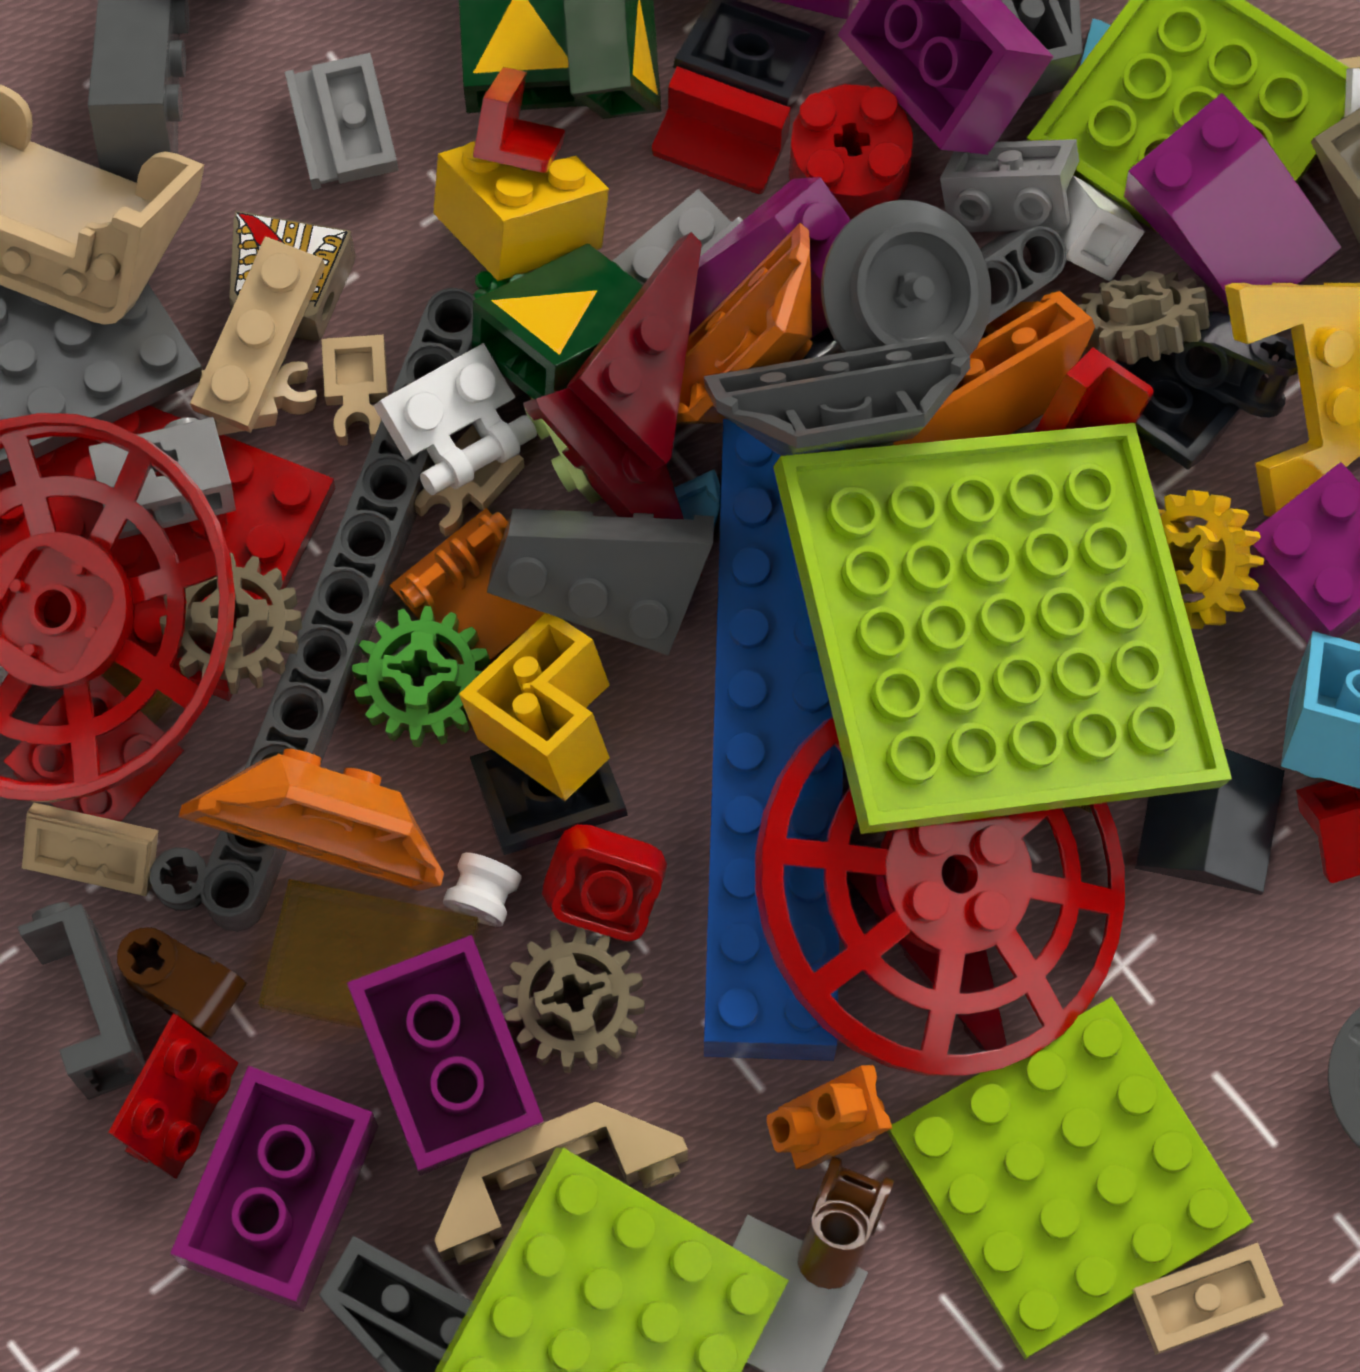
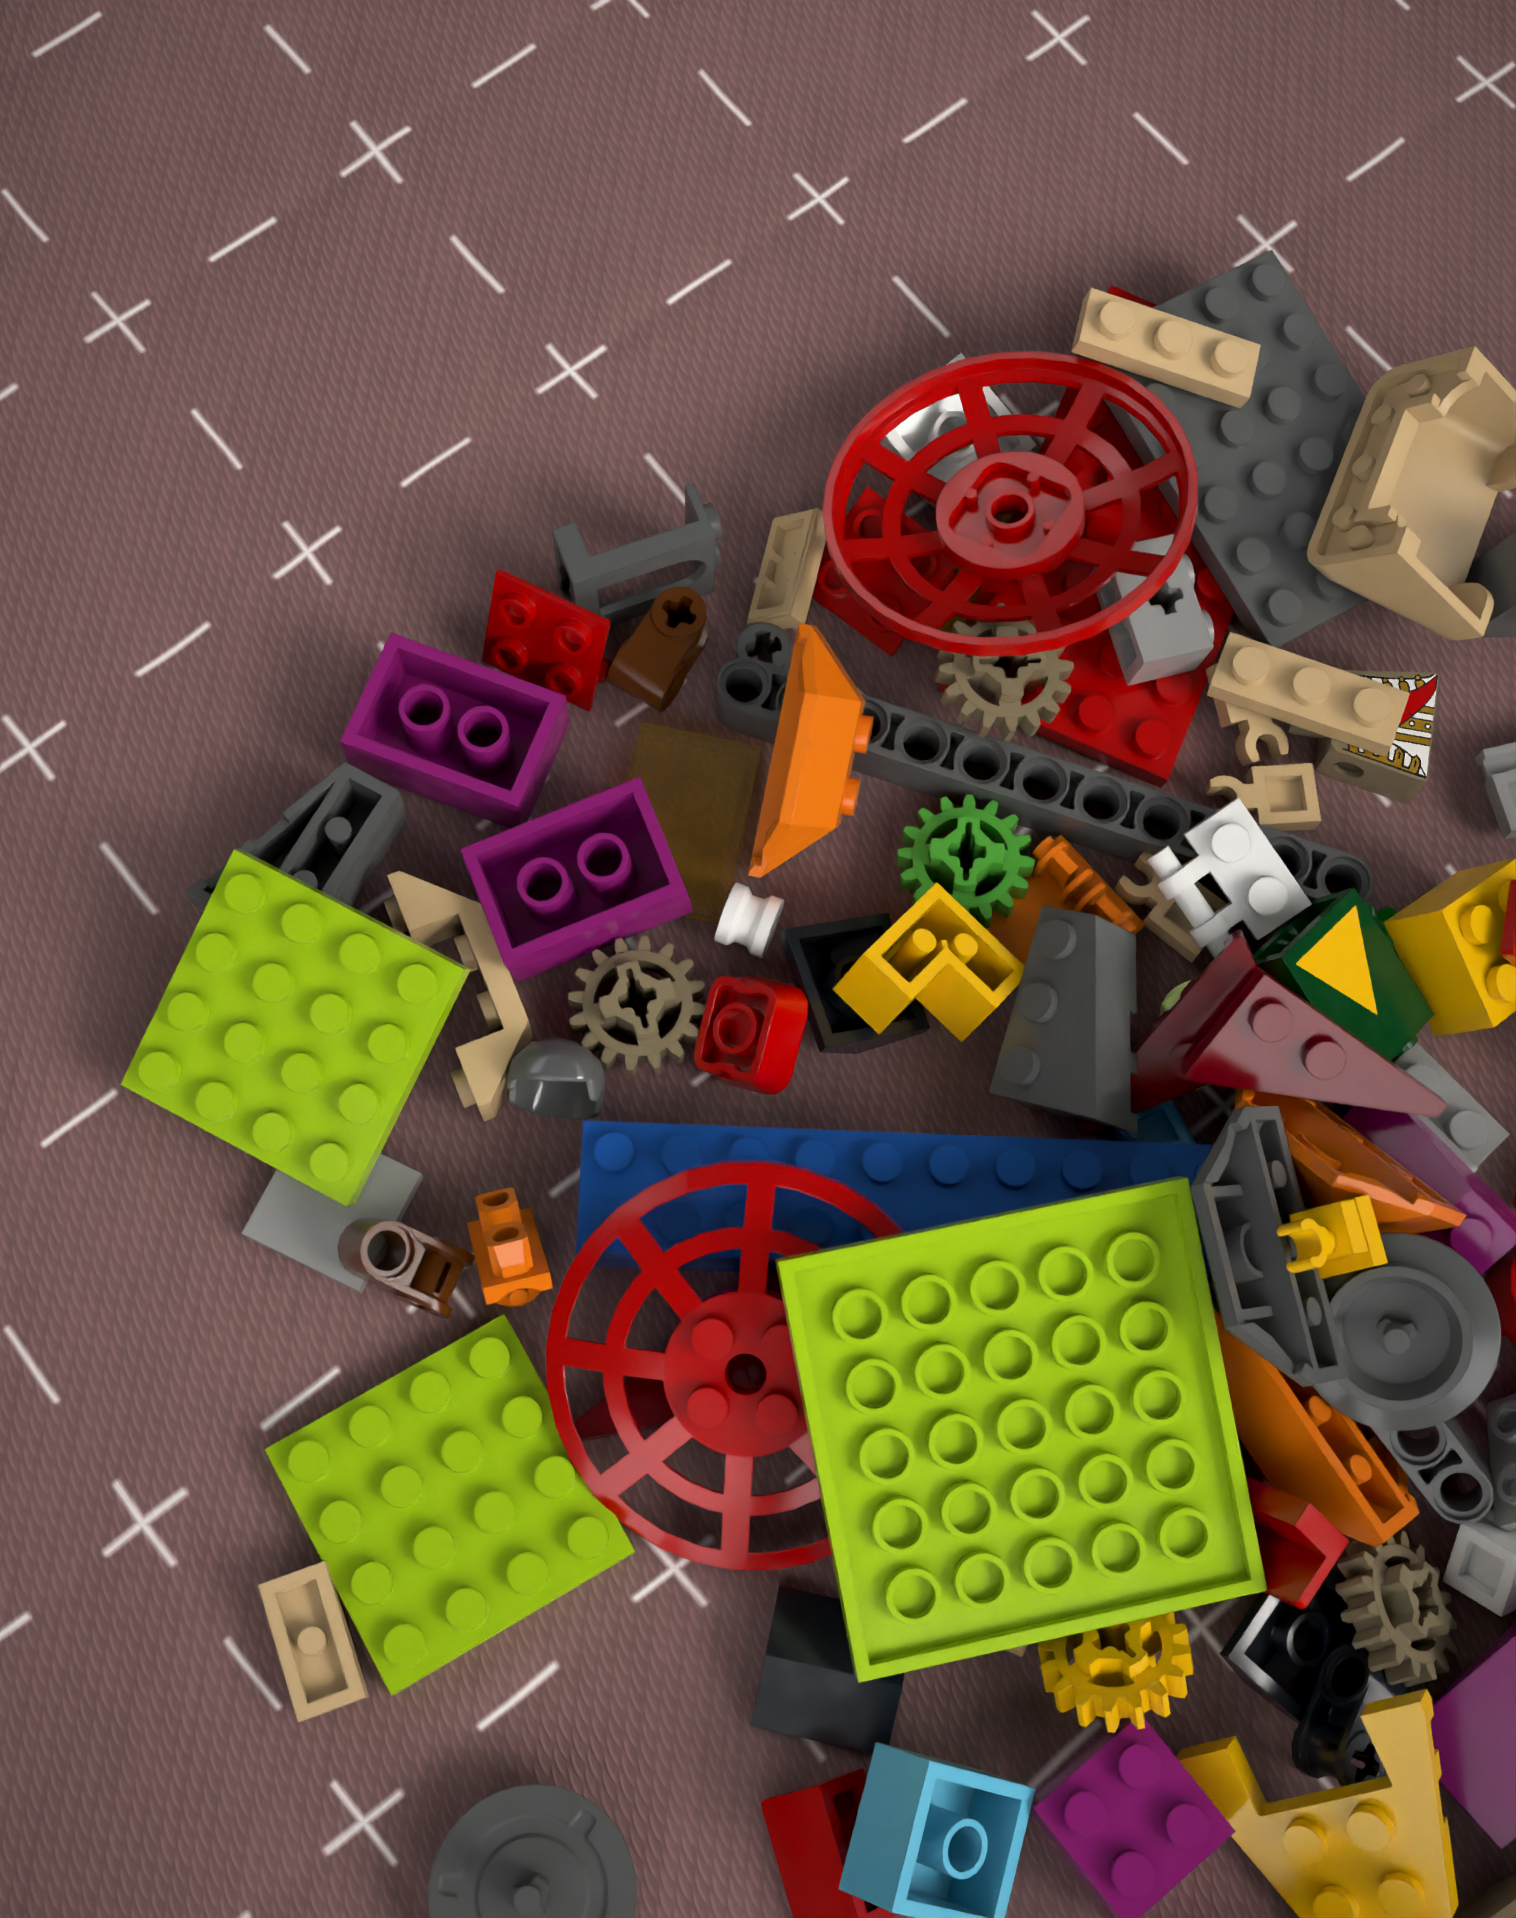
camera: 85 degrees right, 0 degrees up
none -> dark grey hair [507,1037,606,1120]
none -> yellow piece [1277,1195,1388,1279]

